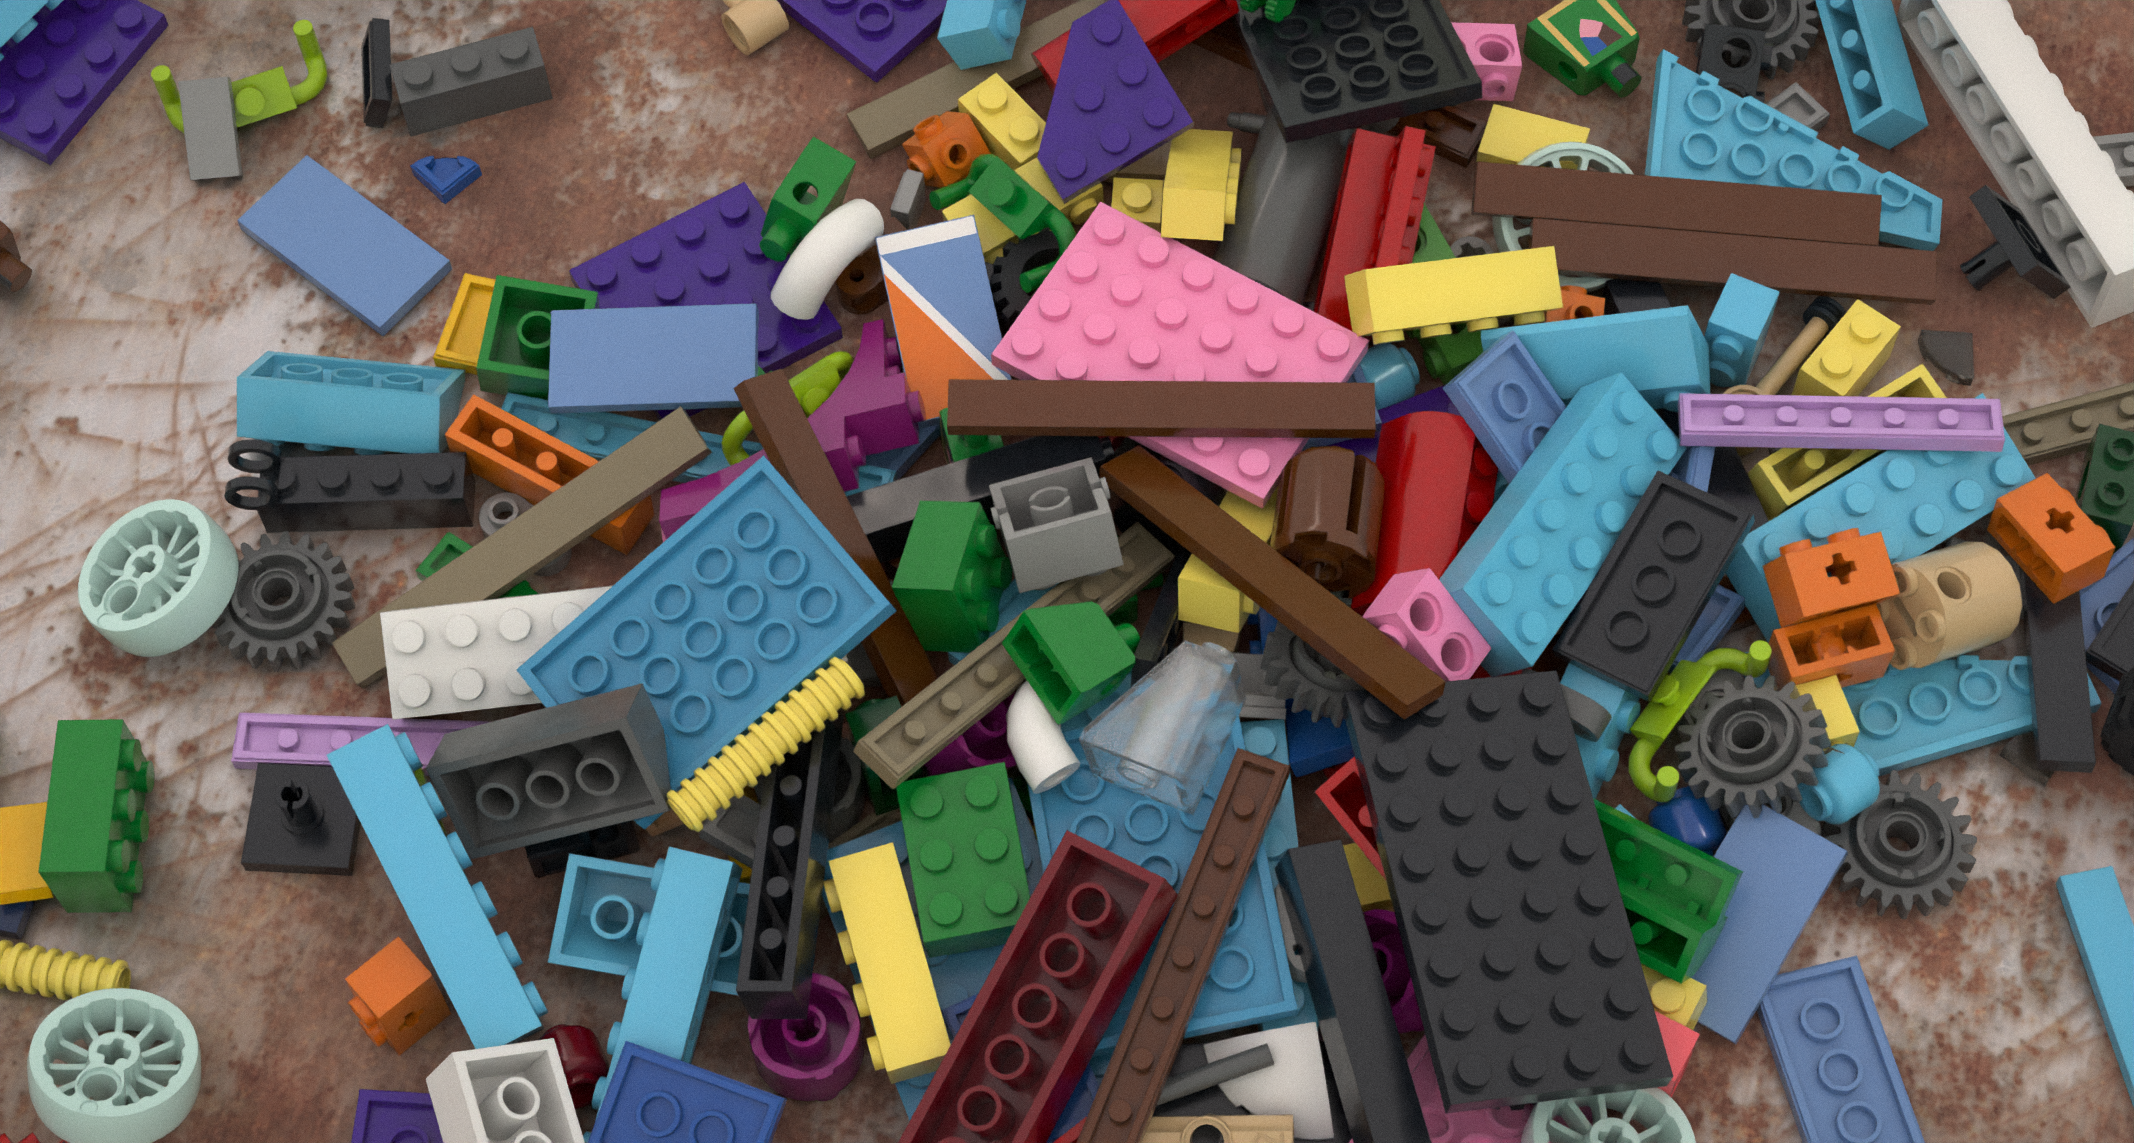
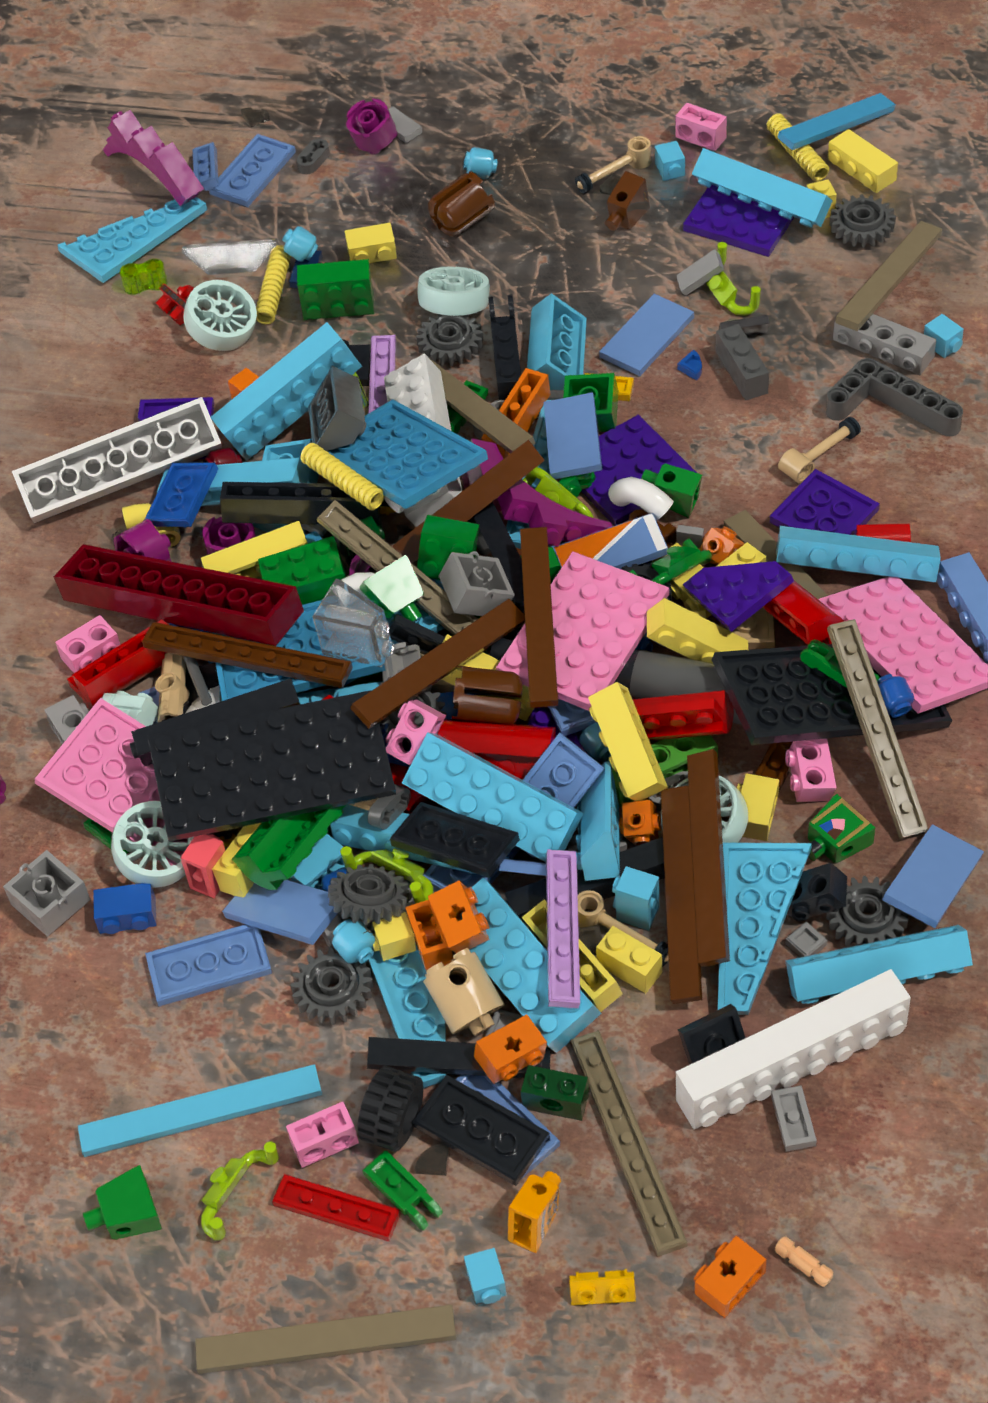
camera: 90 degrees right, 10 degrees down
clear smoke tile [1918,330,1974,386] -> none

